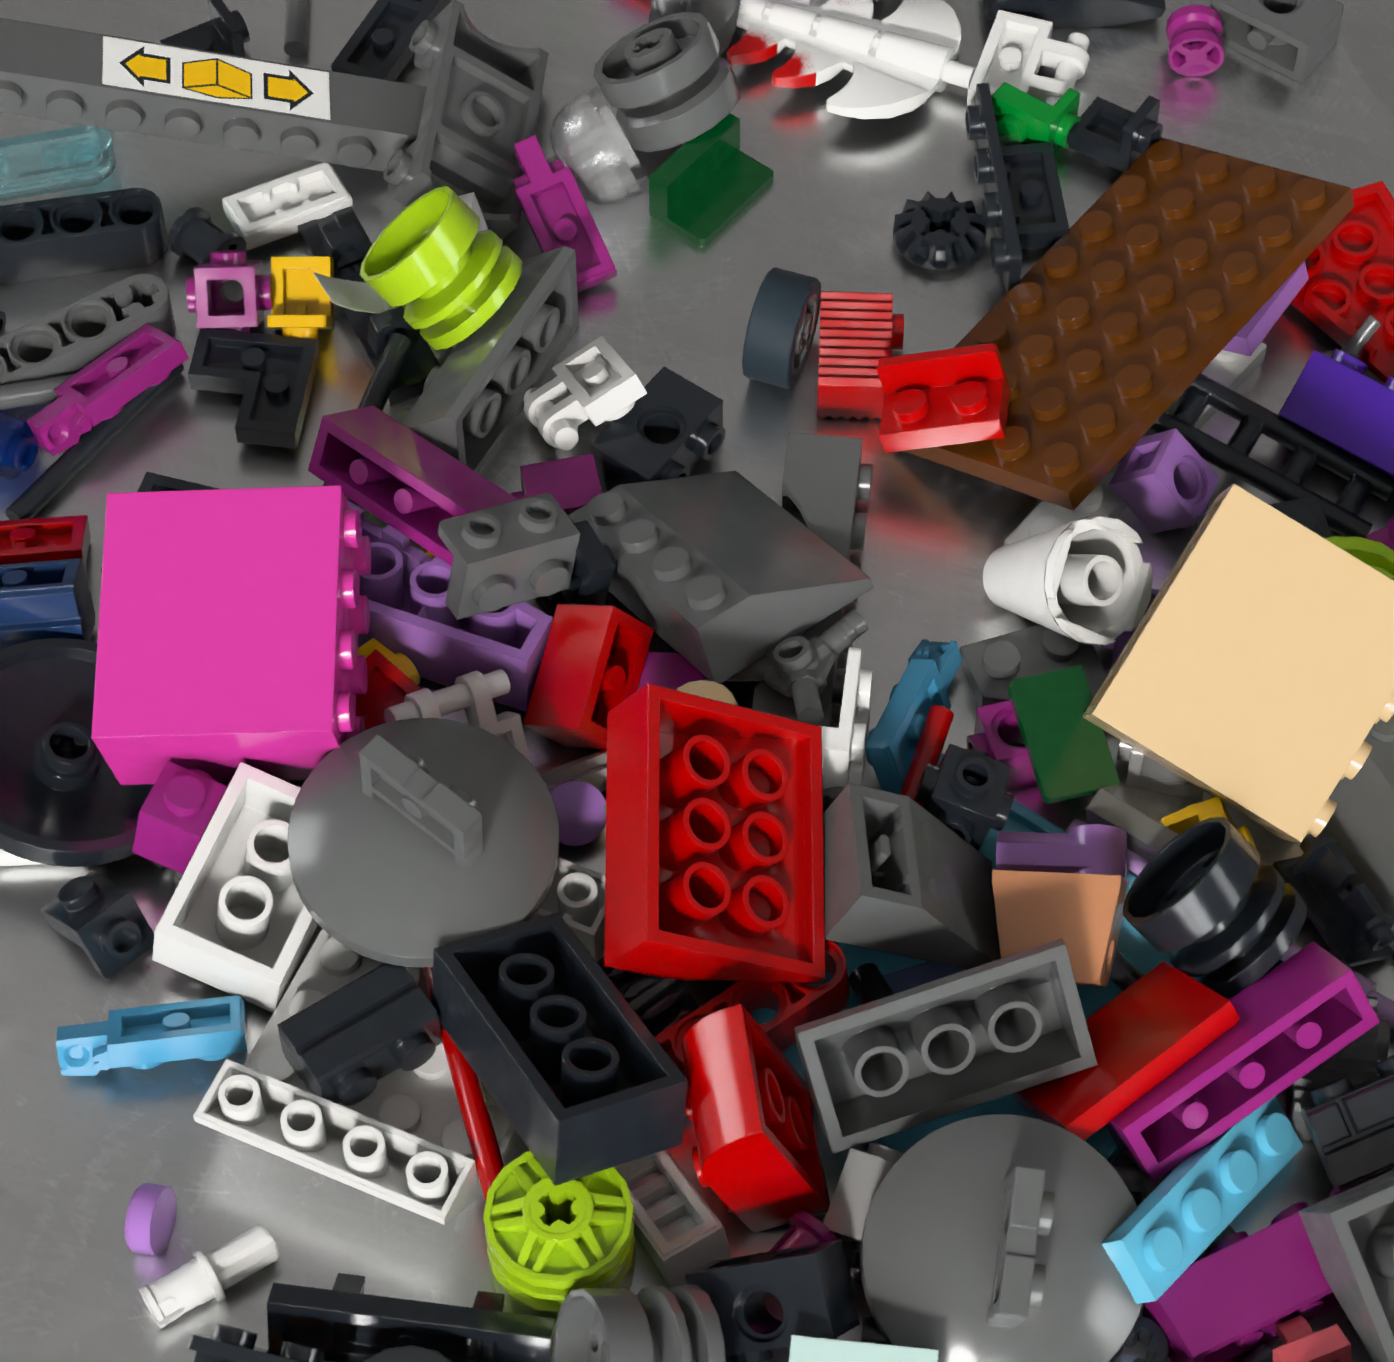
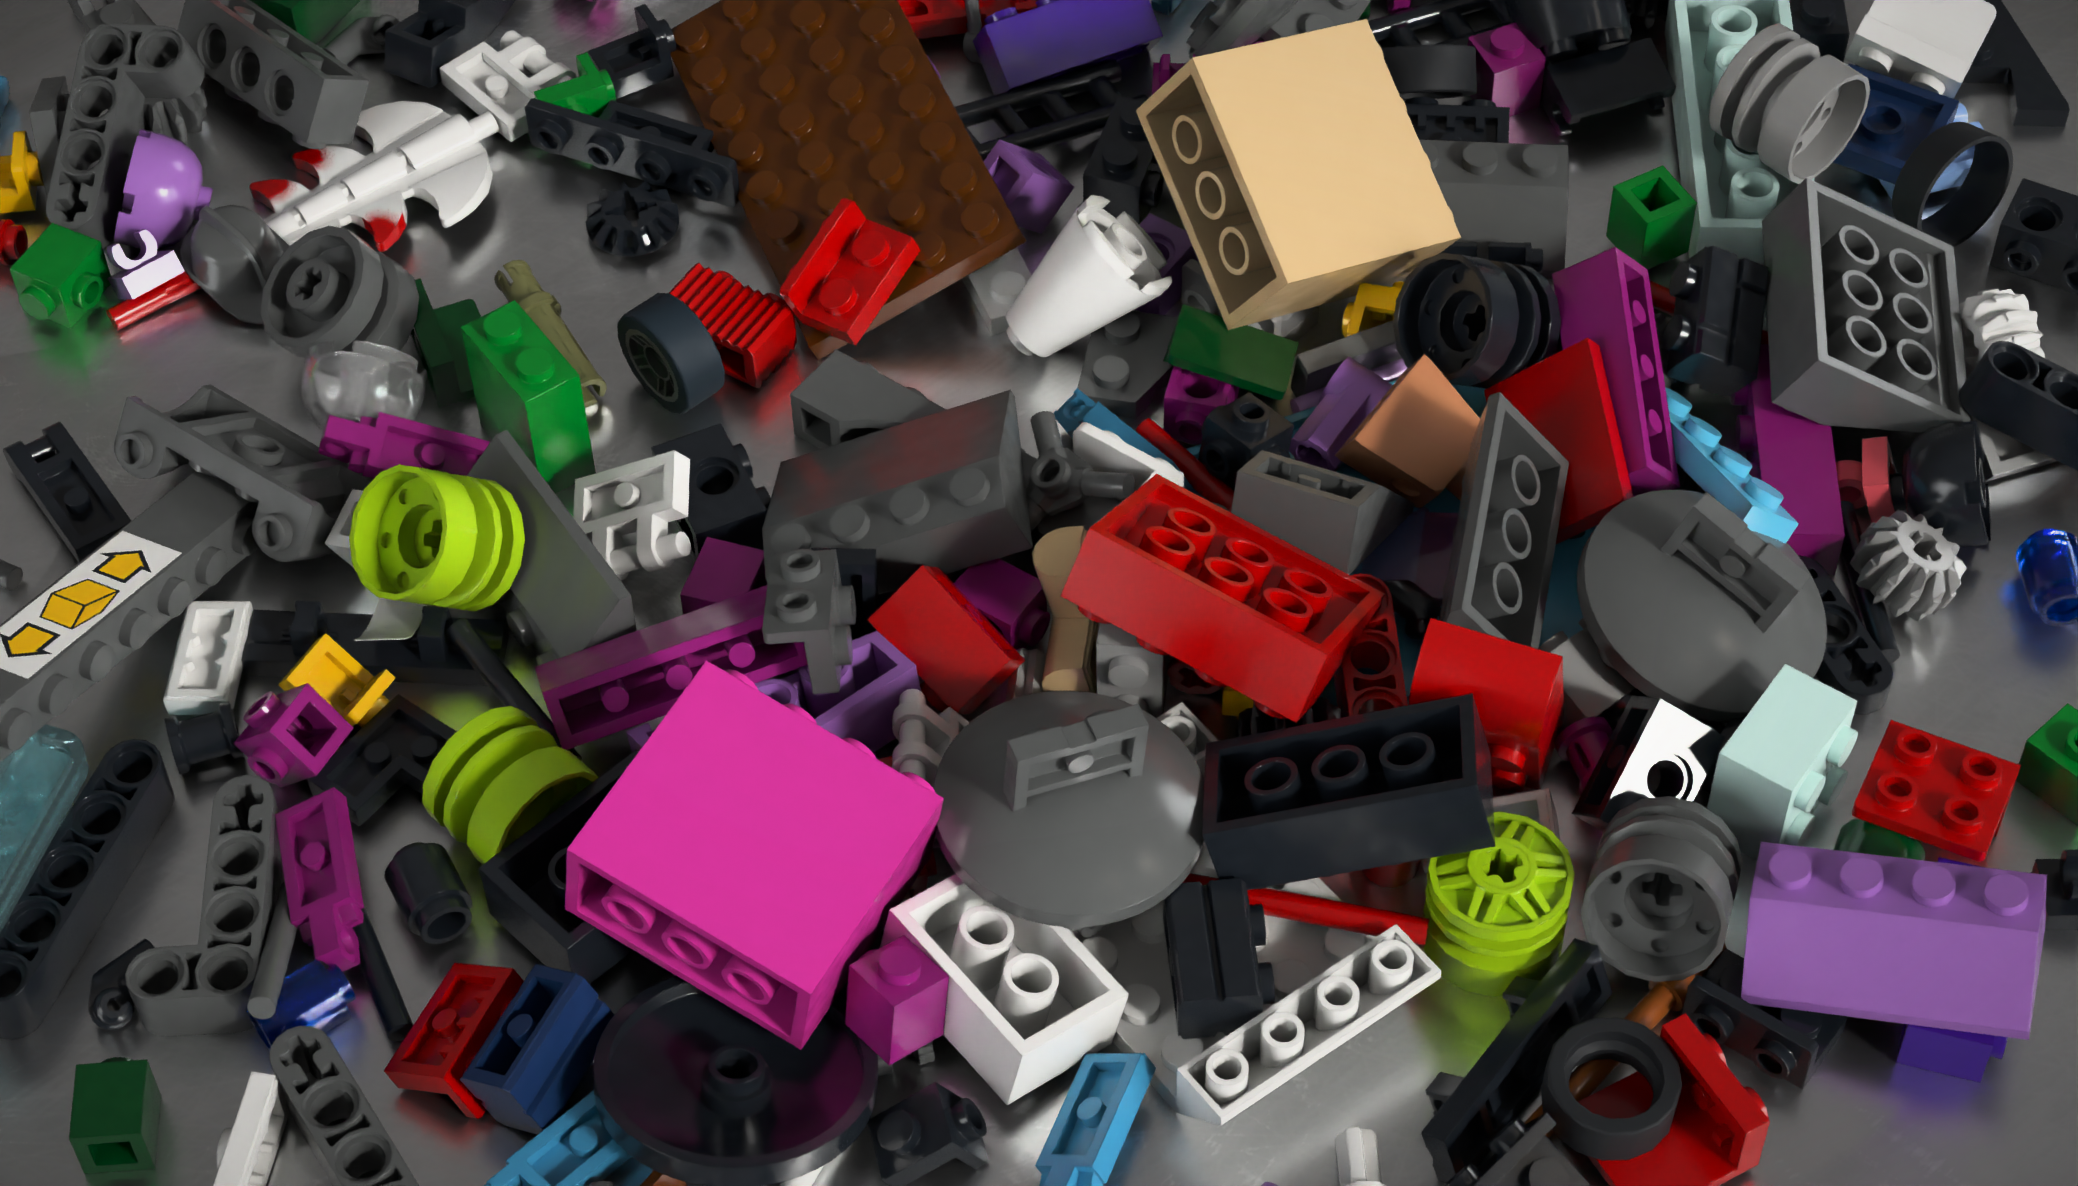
camera: 60 degrees left, 5 degrees down
none -> black brick [384,842,472,944]
none -> lime wheel [422,706,599,865]
none -> green brick [461,300,596,494]
none -> olive pin [494,260,607,407]

